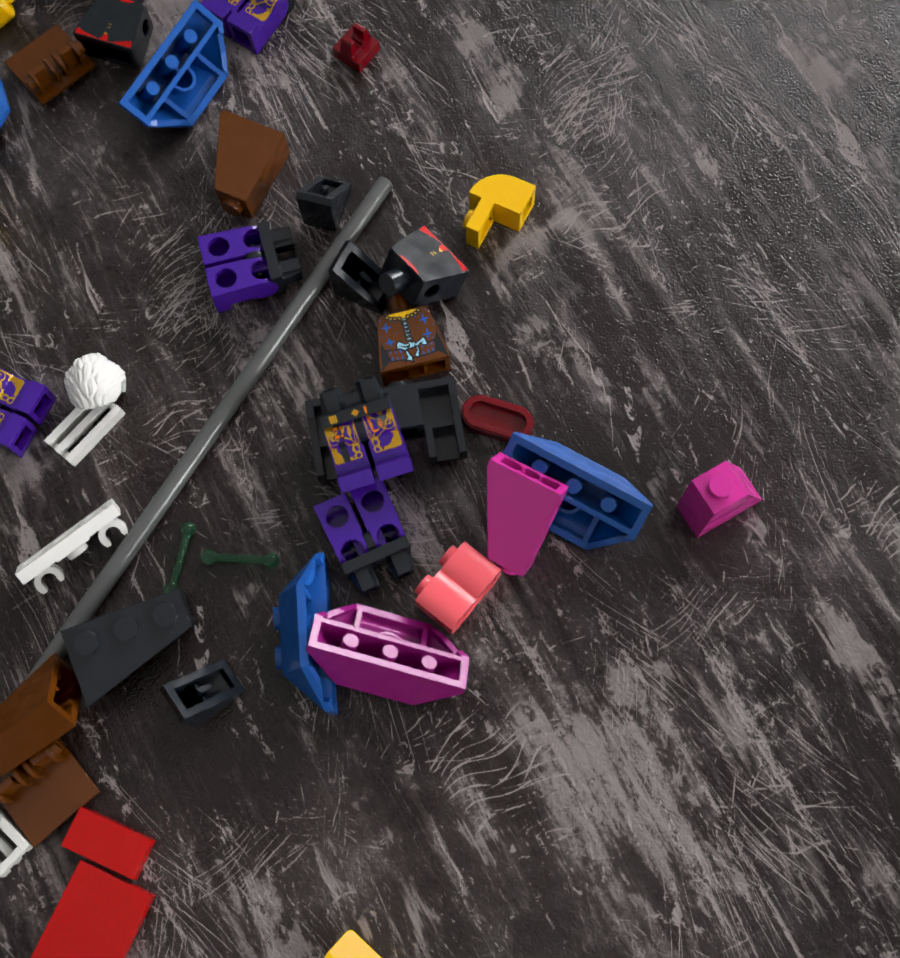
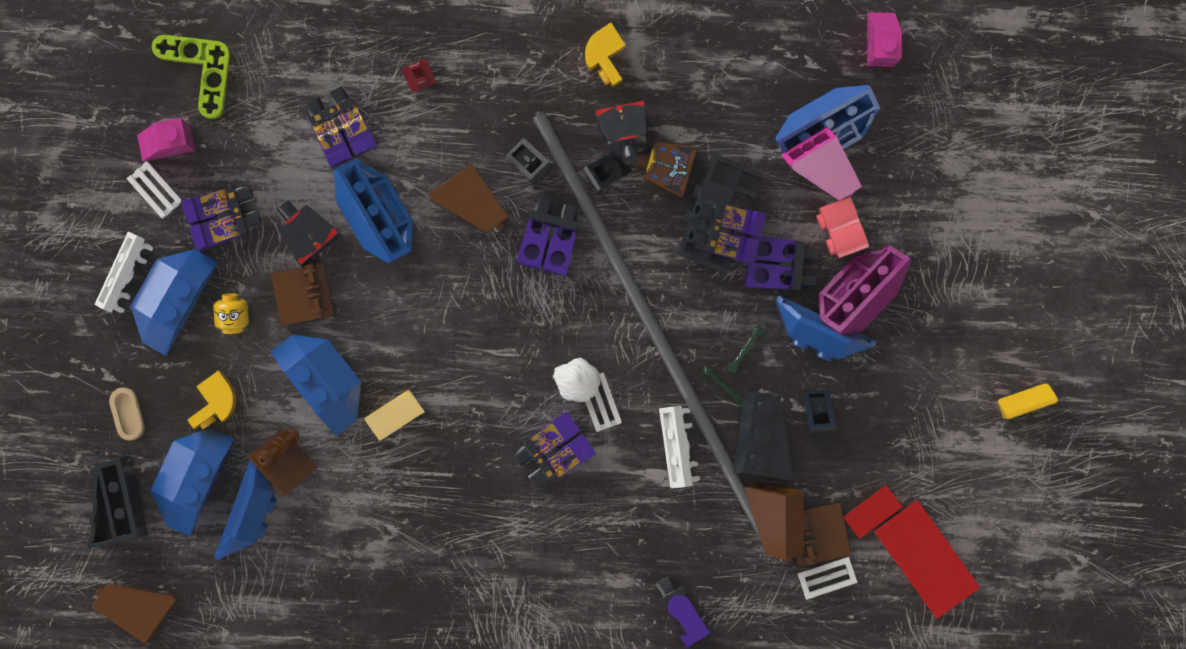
camera: 70 degrees left, 15 degrees up
dark red tile [461,395,534,443] -> none

